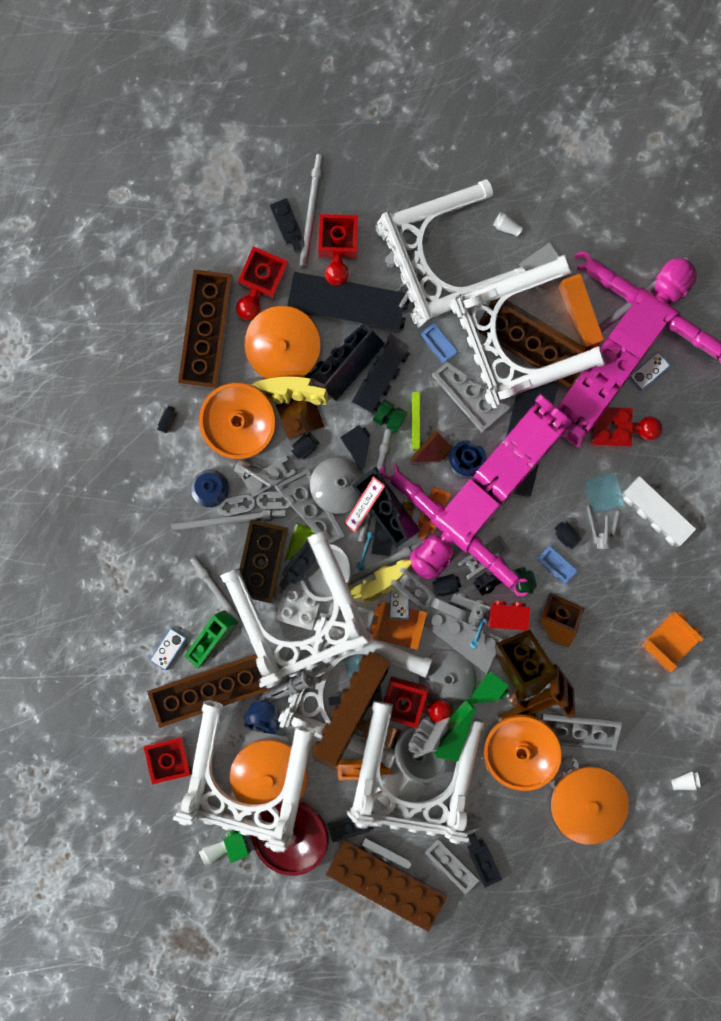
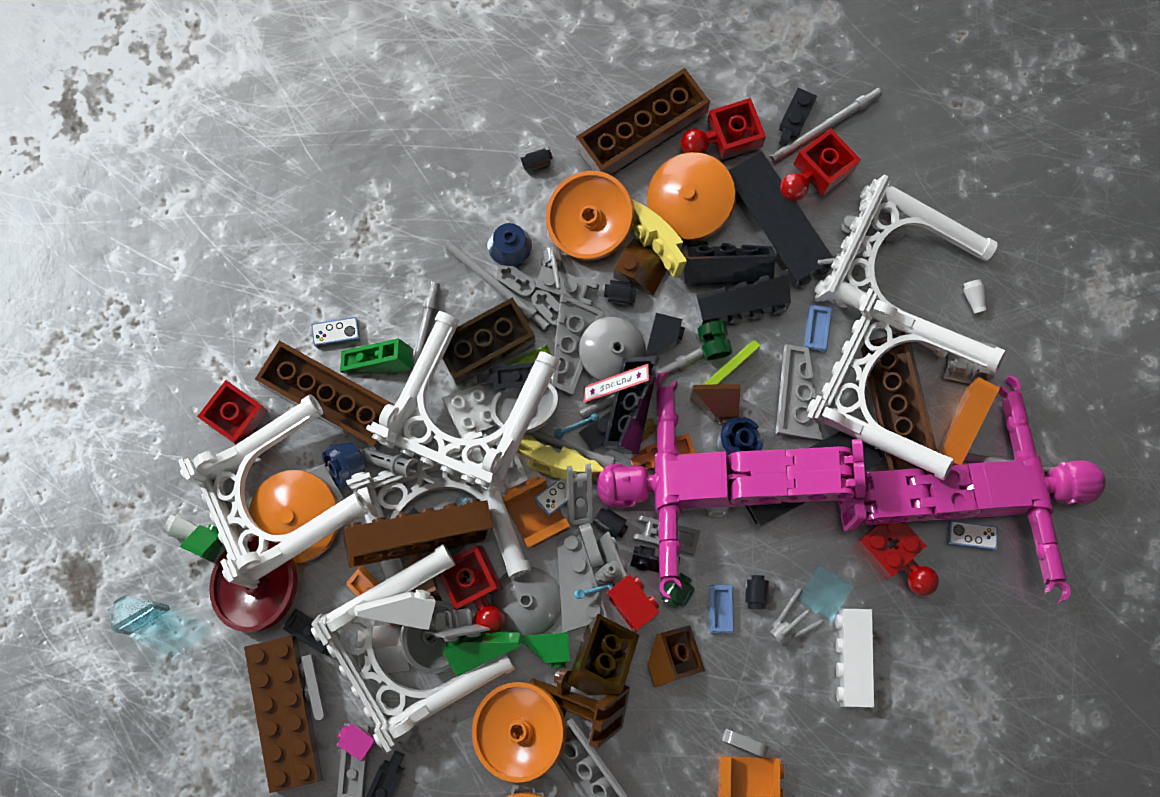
camera: 45 degrees right, 10 degrees down
none -> clear light blue slope [108,596,170,635]
none -> dark pink brick [337,724,376,761]
none -> white slope [354,590,436,630]
none -> light grey beam [722,729,769,758]

